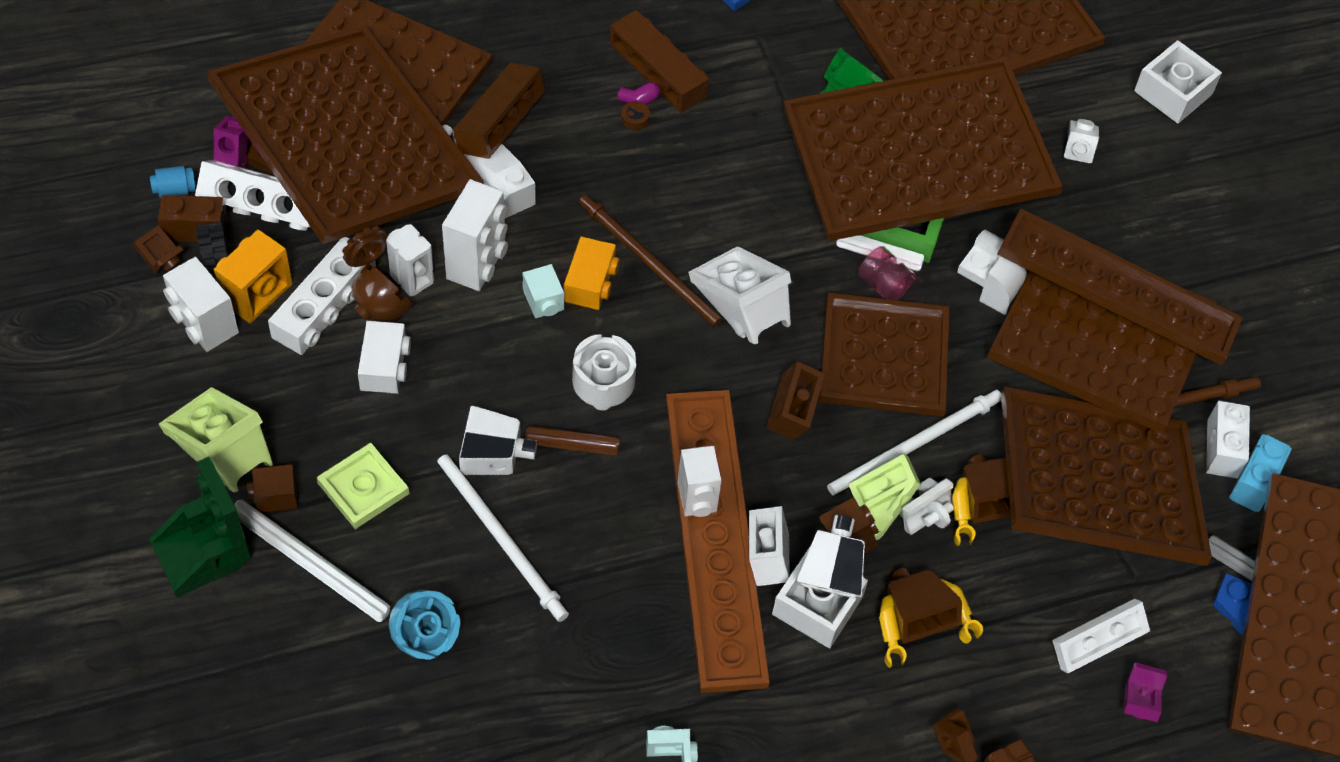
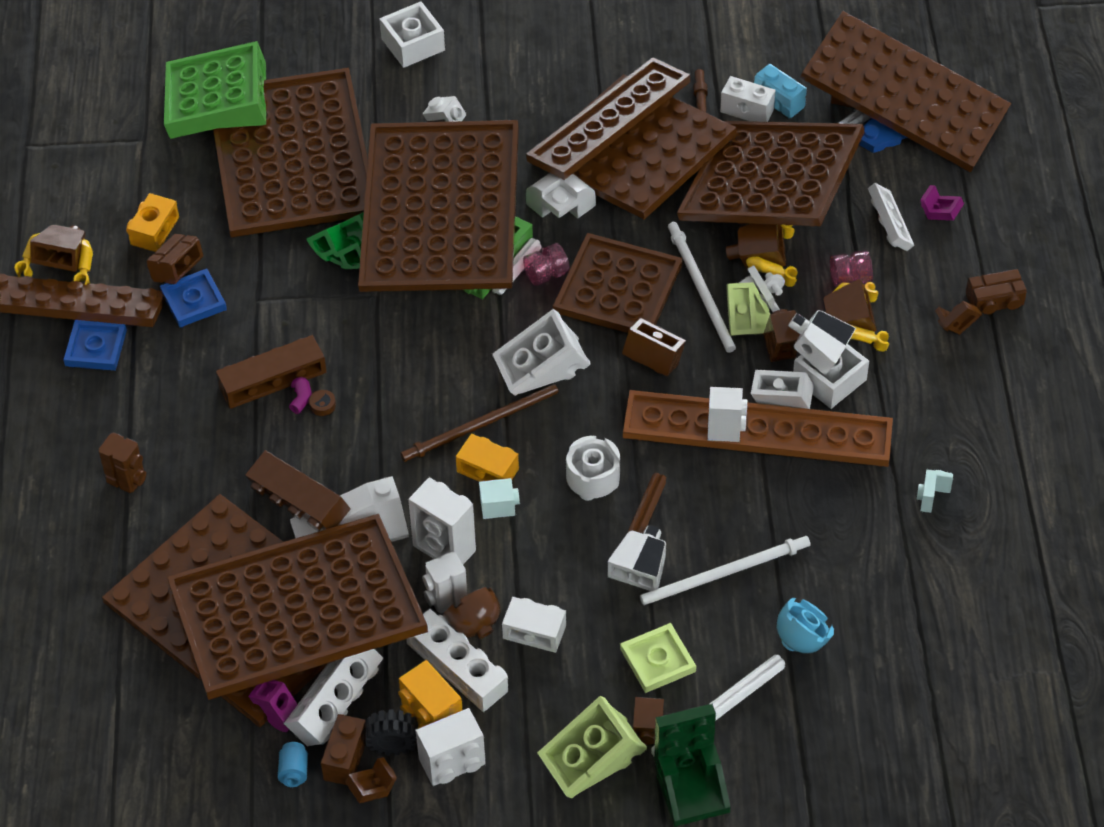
camera: 70 degrees left, 5 degrees down
reddish brown gear [342,226,388,267] -> none
none -> clear pink wheel [830,250,873,288]

